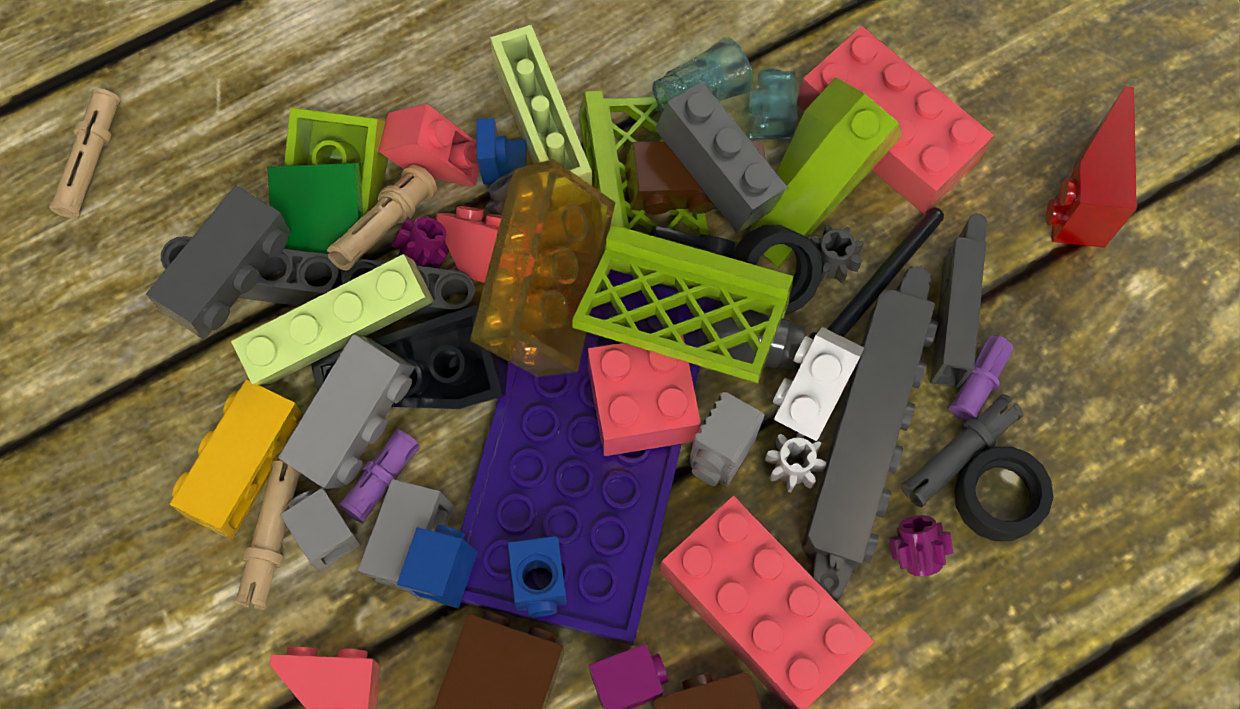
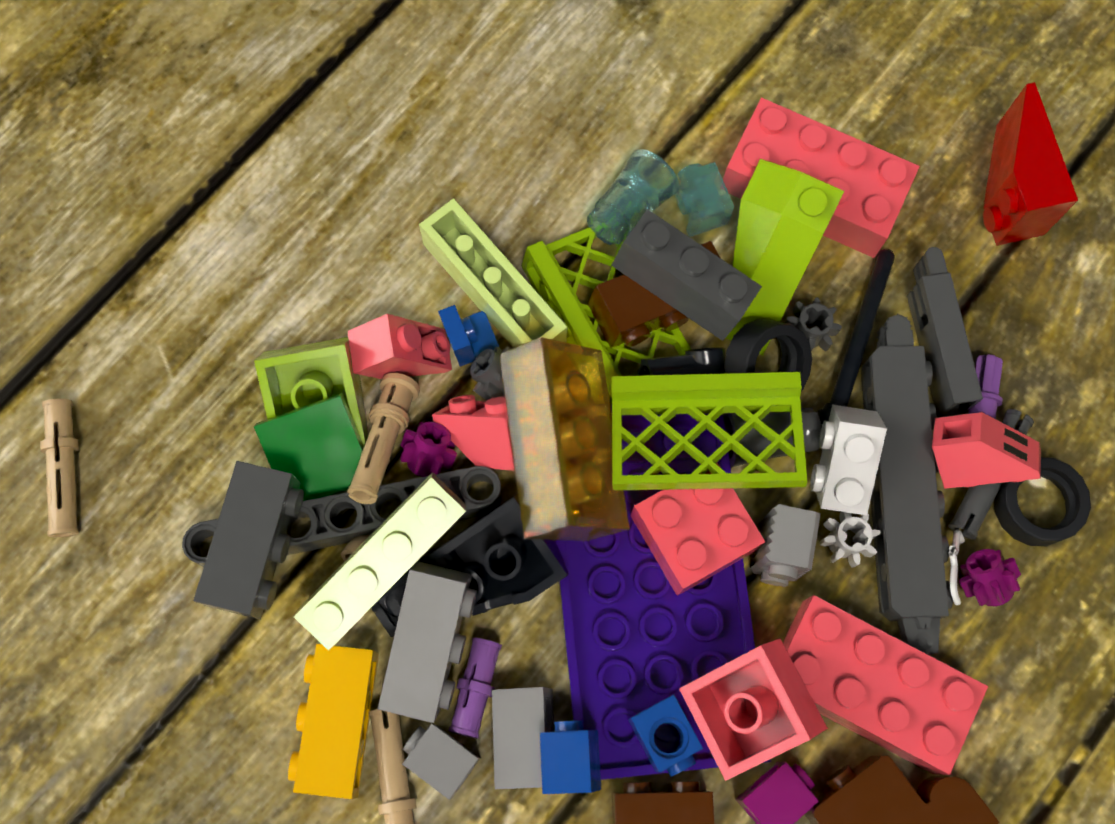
camera: 20 degrees left, 5 degrees up
none -> coral brick [679,638,828,781]
none -> coral slope [932,412,1041,489]
none -> white piece [948,529,965,605]

